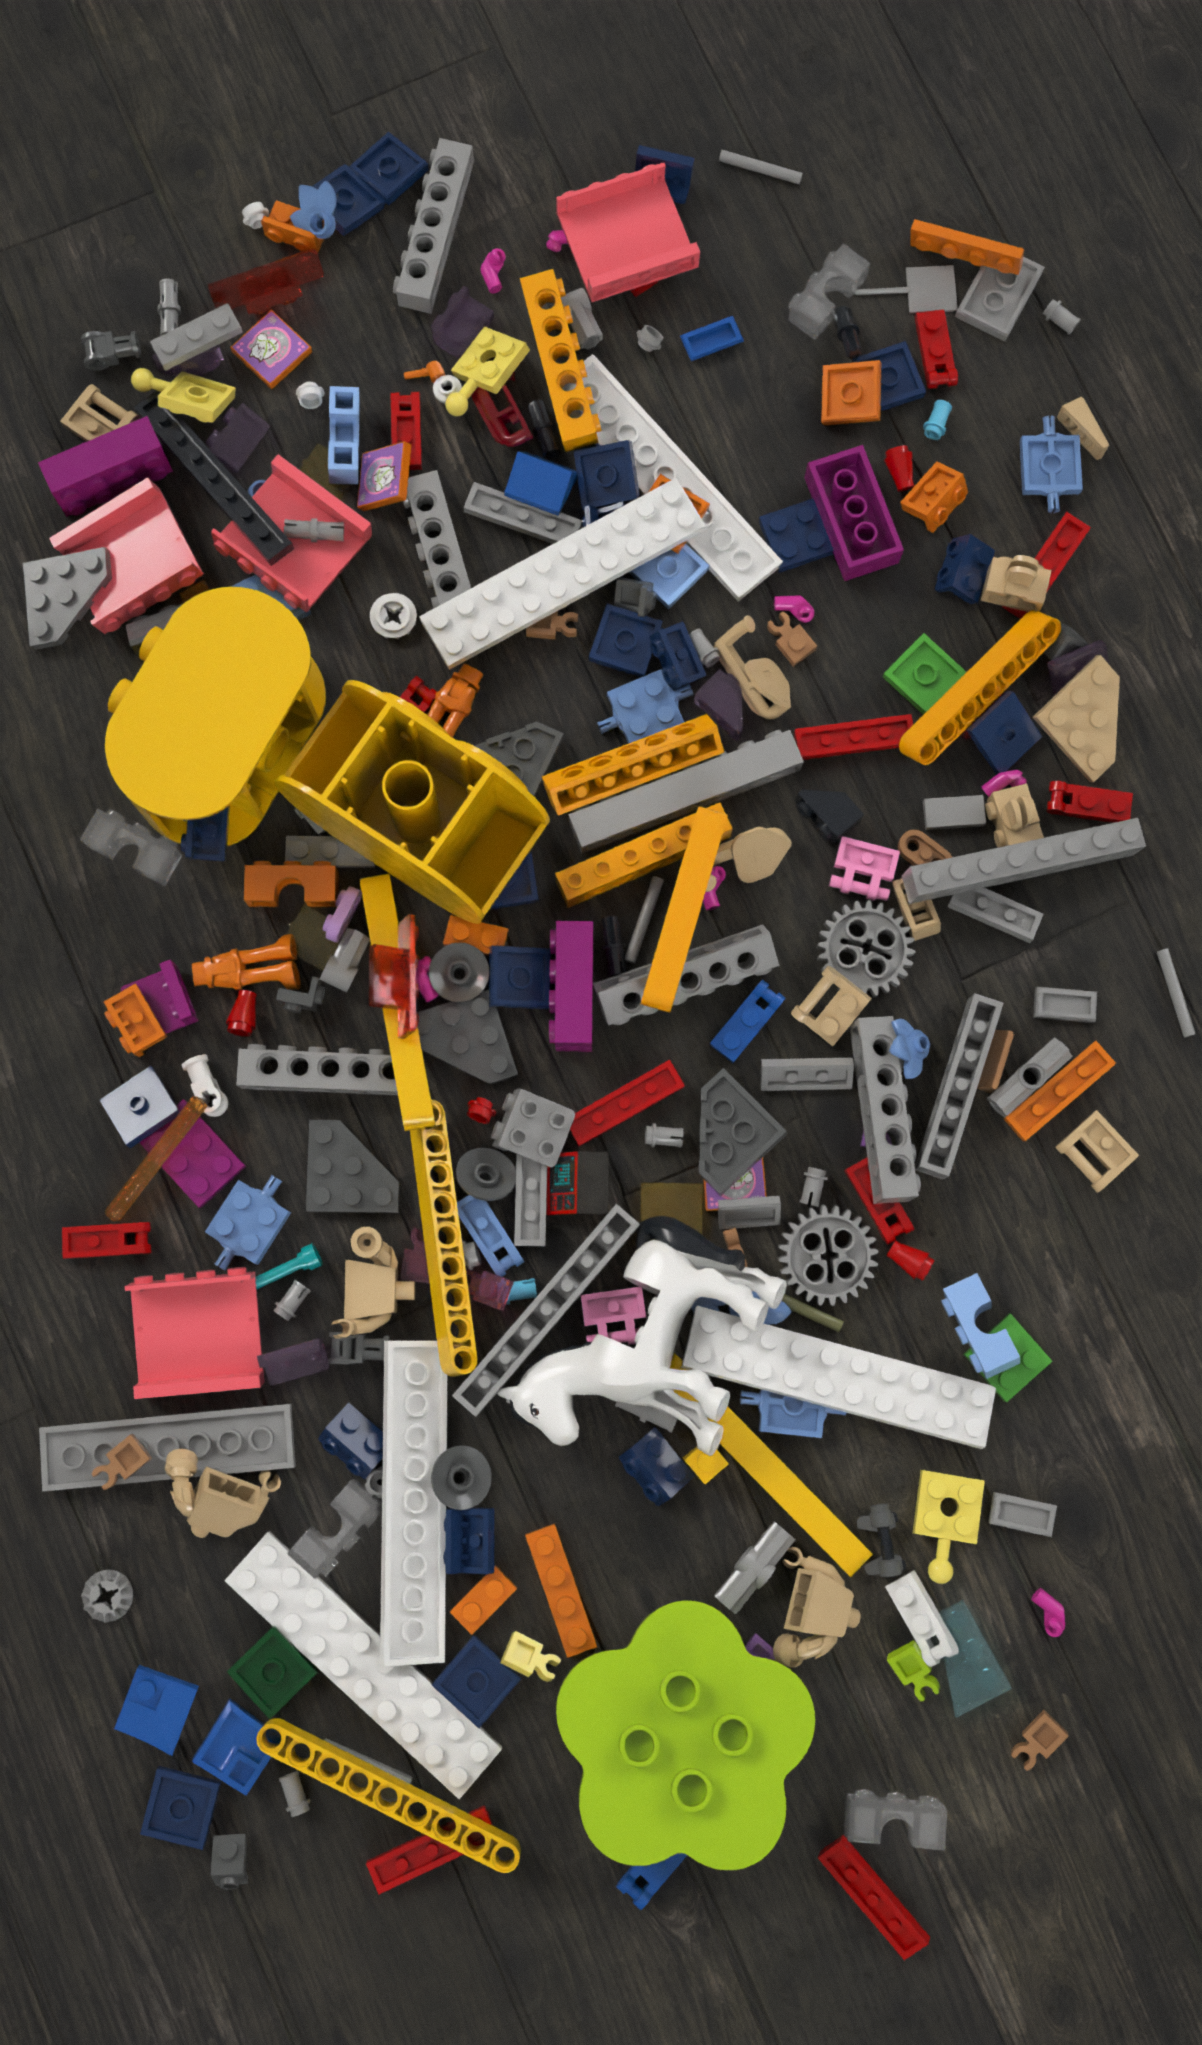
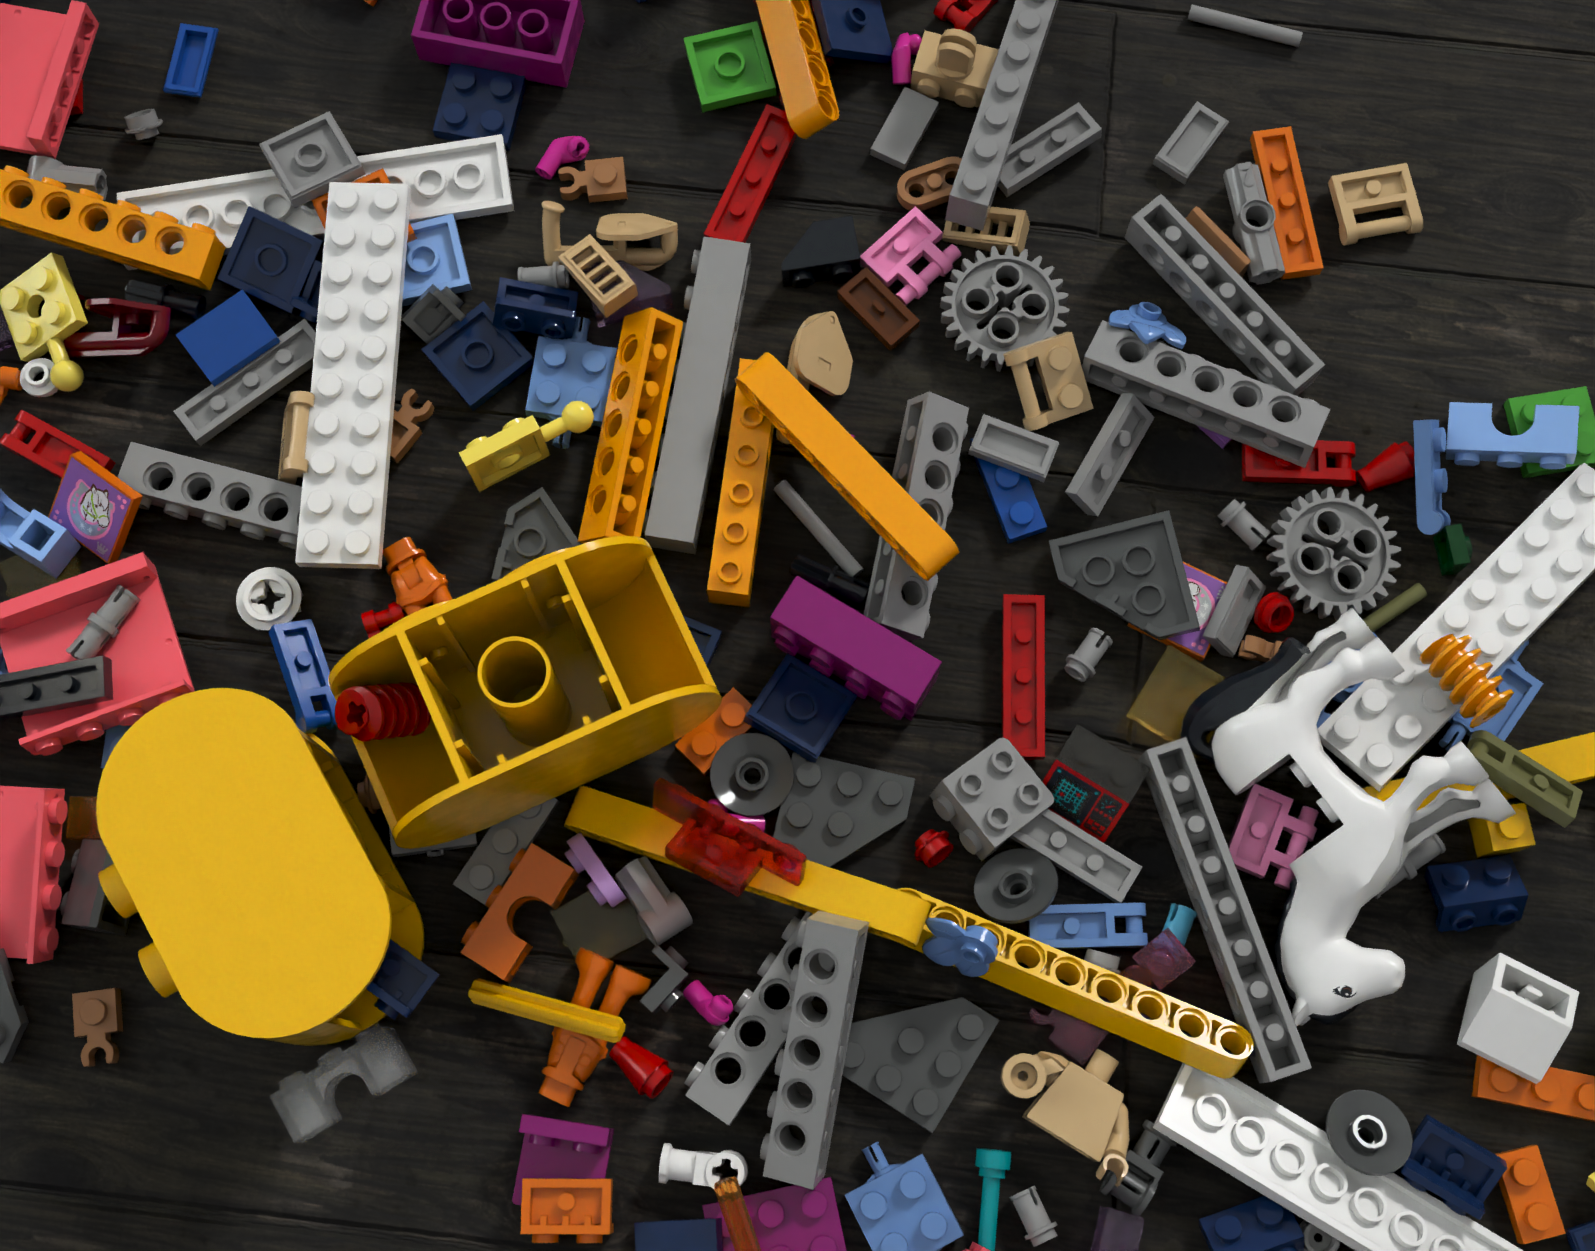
camera: 55 degrees left, 5 degrees down
none -> medium nougat plate [72,988,123,1067]
none -> light grey plate [259,111,365,208]
none -> blue plate [268,619,338,734]
none -> tan plate [278,391,315,485]
none -> red piece [335,682,431,741]
none -> light yellow plate [459,401,594,492]
none -> yellow axle [468,978,626,1043]
none -> tan slope [558,234,638,318]
none -> dark pink arm [683,980,733,1026]
none -> light grey brick [760,911,869,1190]
none -> reddish brown plate [837,267,920,352]
none -> medium blue plate [922,918,998,977]
none -> light grey tile [968,414,1059,482]
none -> red plate [1254,592,1294,633]
none -> medium blue plate [1413,419,1451,535]
none -> light orange piece [1419,634,1514,728]
none -> dark green plate [1433,524,1472,576]
none -> white slope [1457,953,1579,1084]
none -> olive plate [1467,730,1583,828]

